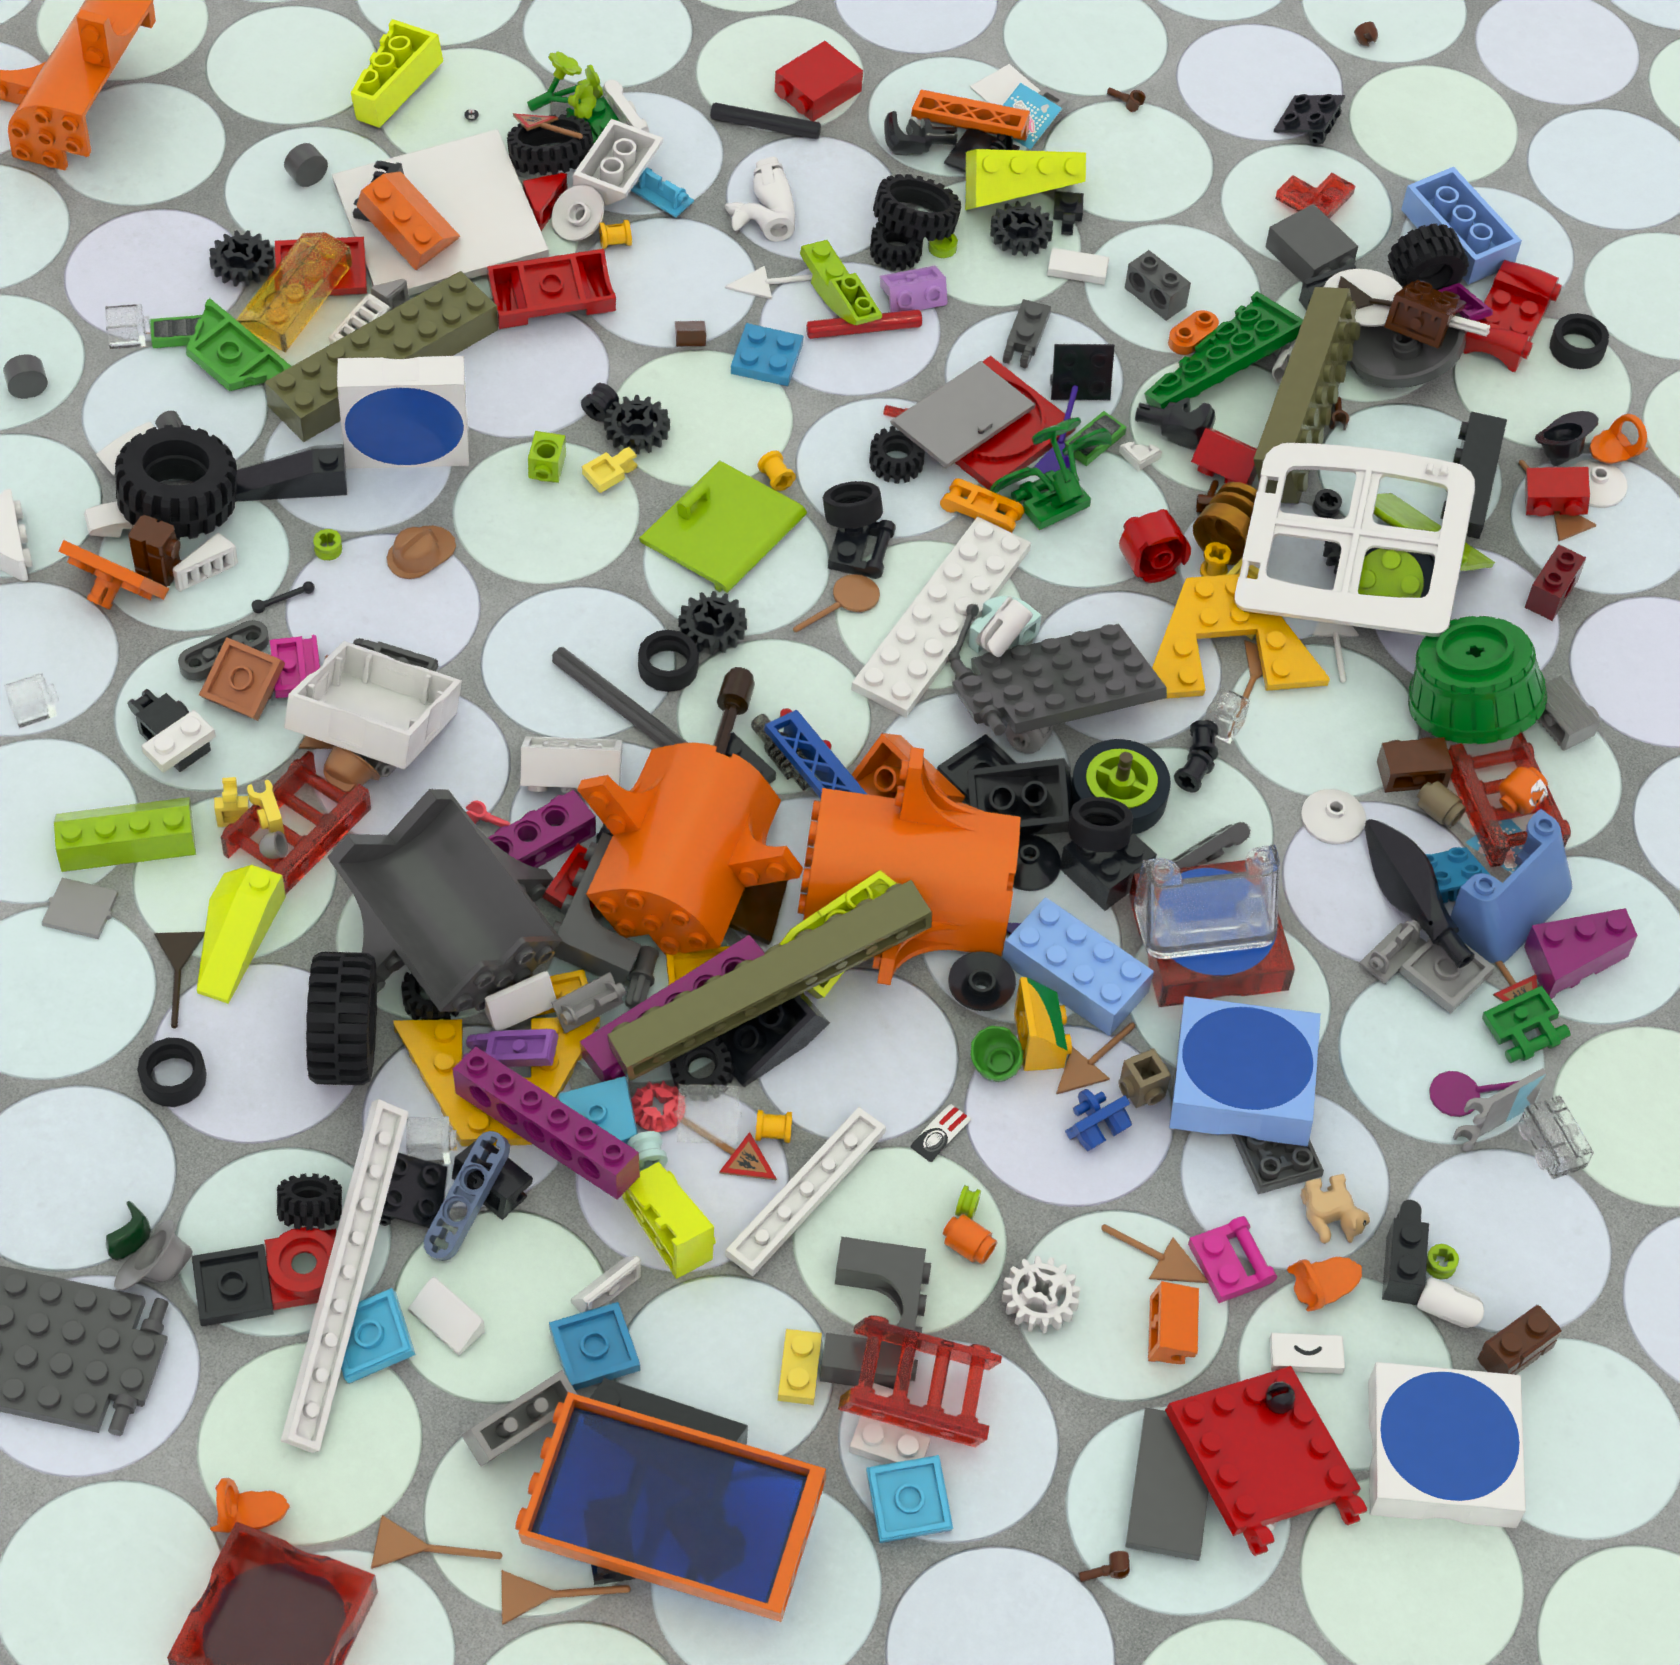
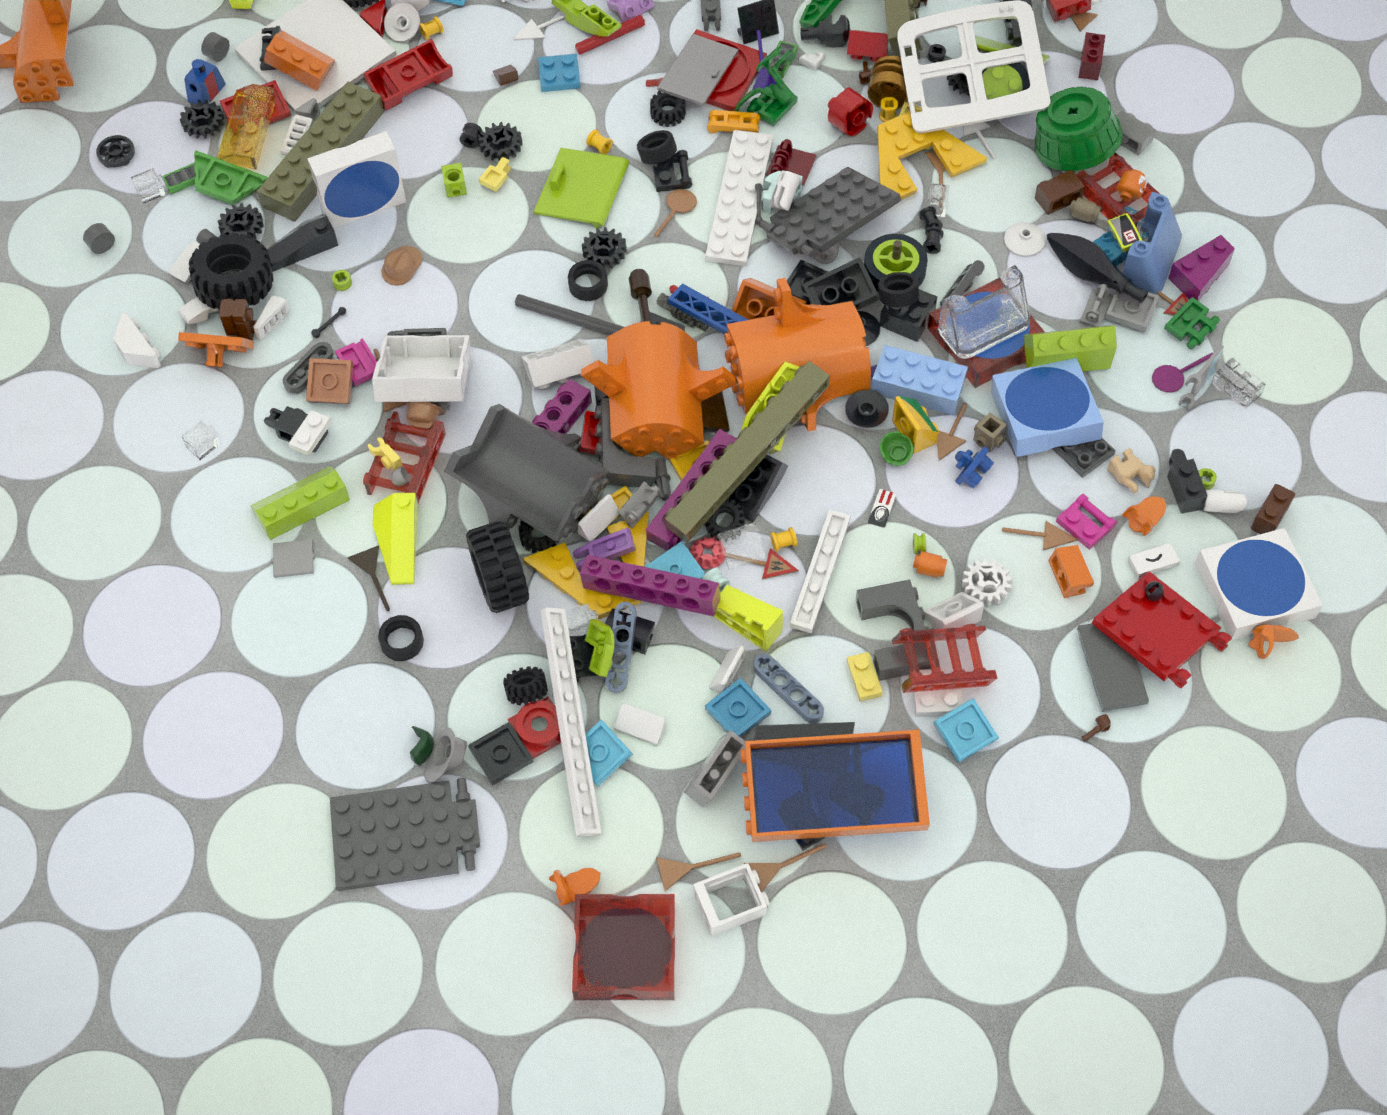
camera: 15 degrees left, 5 degrees up
light yellow plate [214,777,251,827] -> none
coral hand [466,800,511,827] -> none
none -> black wheel [96,135,135,168]
none -> blue torso [184,59,226,104]
none -> black gear [218,203,264,239]
none -> lime plate [585,618,614,677]
none -> white window [693,863,770,936]
none -> sand blue beam [754,654,824,723]
none -> dark red hinge [766,139,817,186]
none -> white slope [924,592,984,640]
none -> lime slope [1024,326,1117,372]
none -> slope [1107,213,1142,252]
none -> orange piece [1248,624,1299,659]

